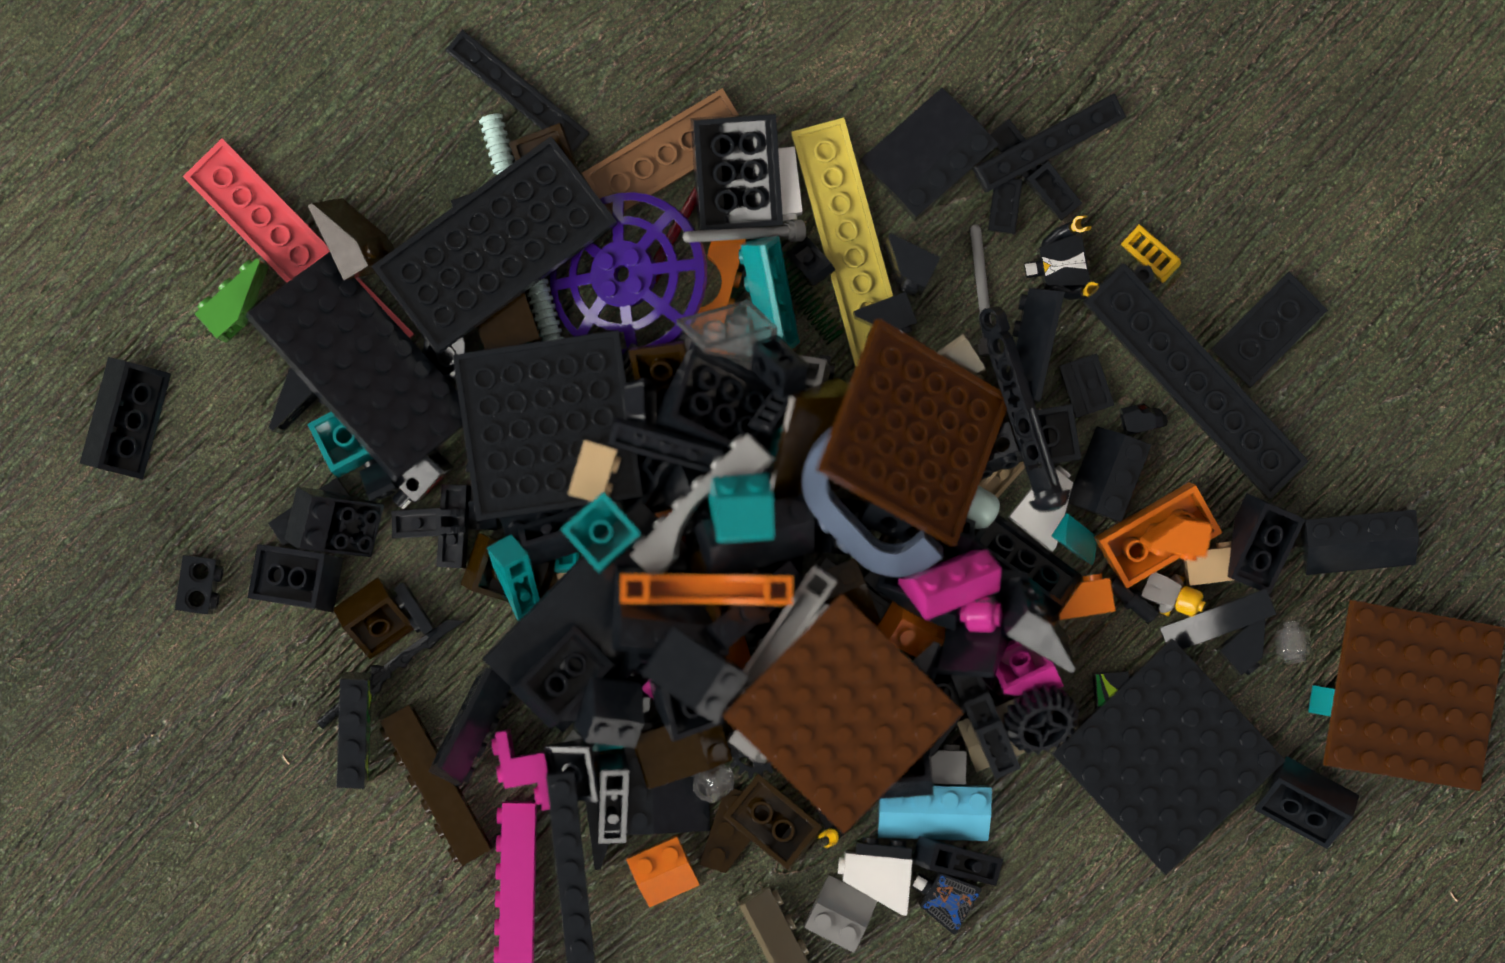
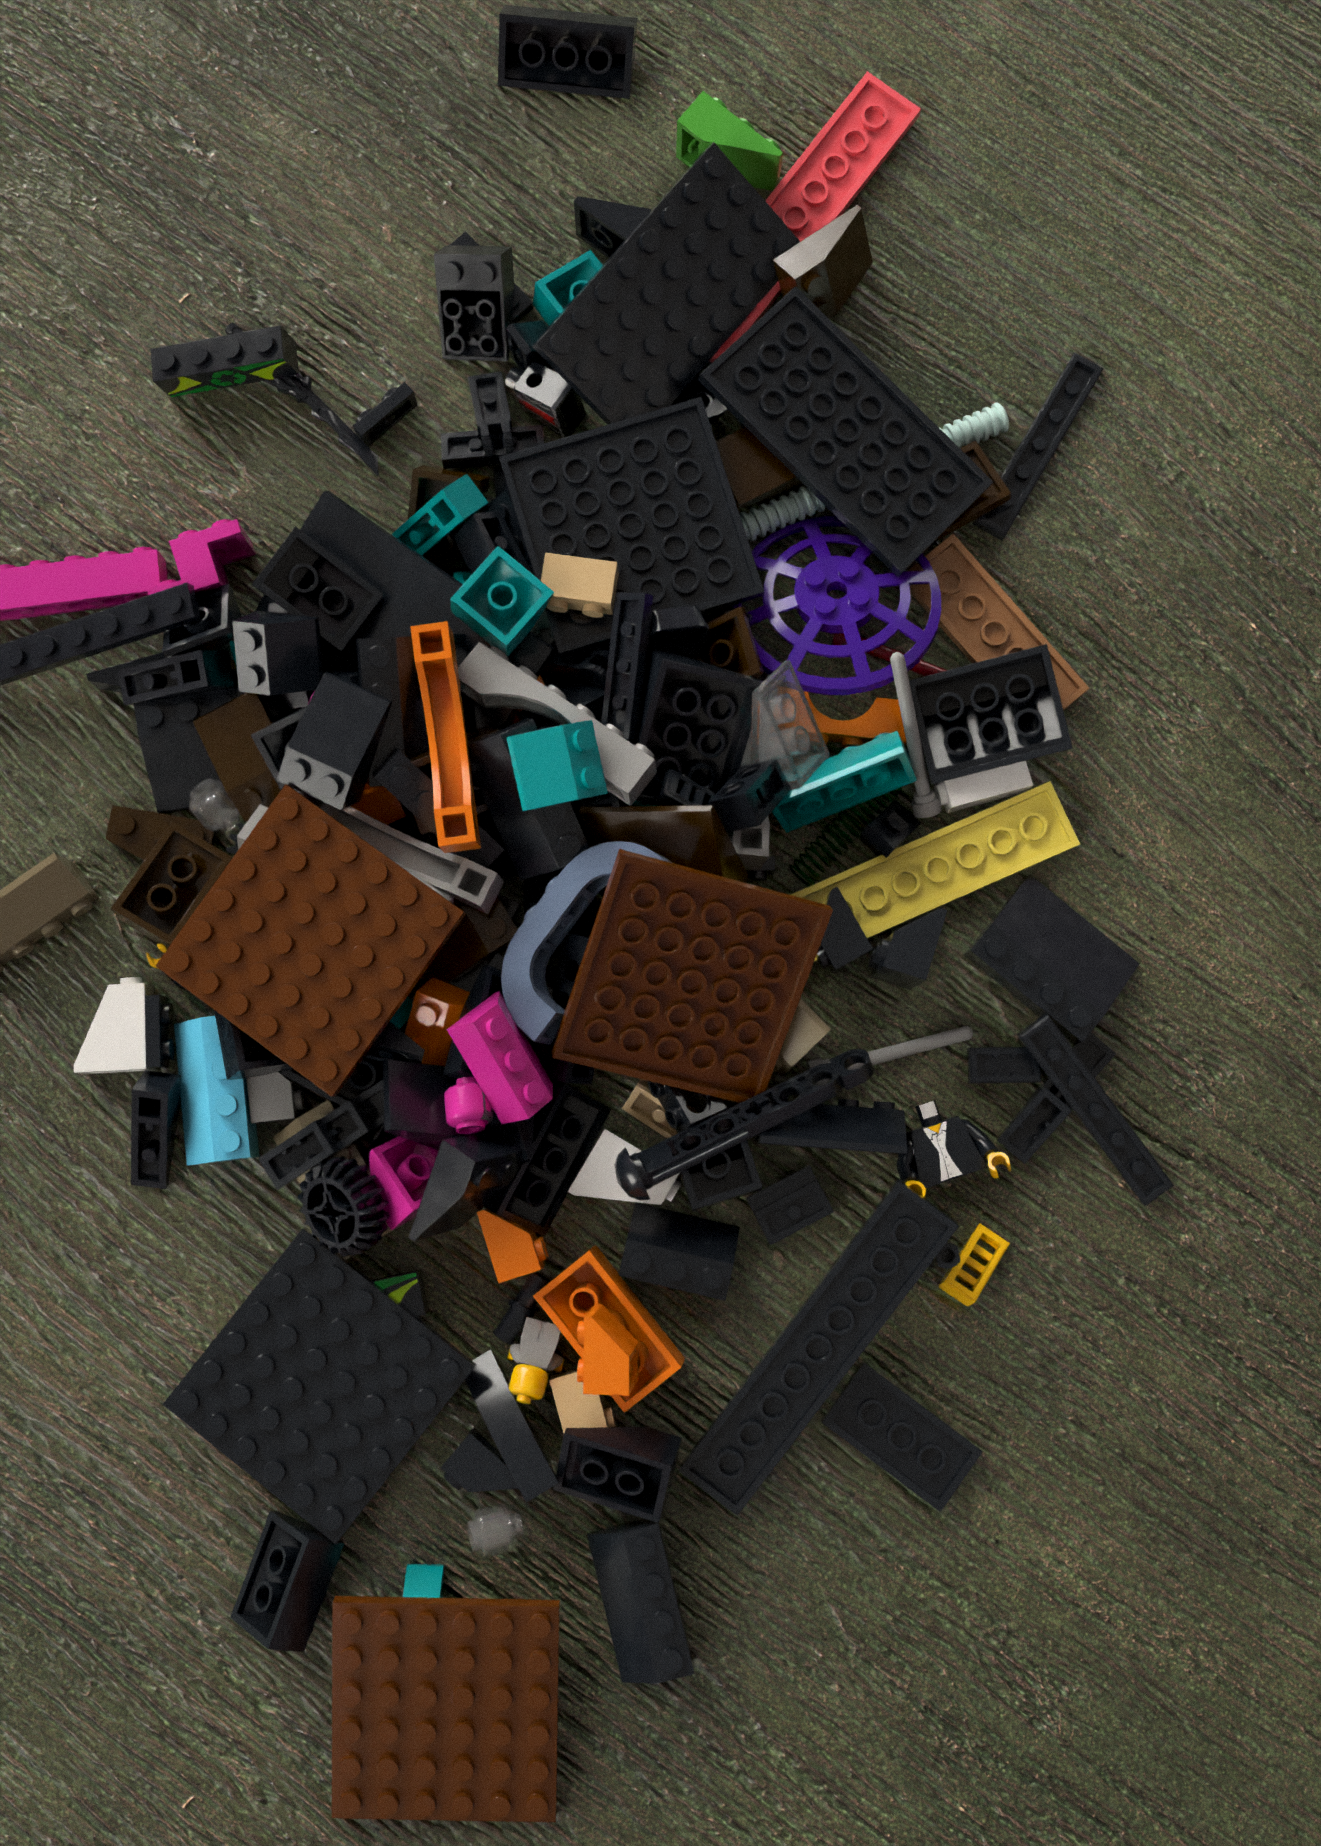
camera: 80 degrees right, 5 degrees down
black brick [175,555,224,615] -> none
black slope [247,544,344,613] -> none
dark brown slope [333,577,414,659] -> none
dark brown brick [379,704,493,866] -> none
black slope [428,667,512,787] -> none
orange slope [626,834,700,908] -> none
light grey slope [804,874,877,953] -> none
torso [911,872,982,935] -> none
light aqua helmet [967,486,1000,530] -> none
teal slope [1051,513,1097,566] -> none
black rock [1119,403,1168,435] -> none

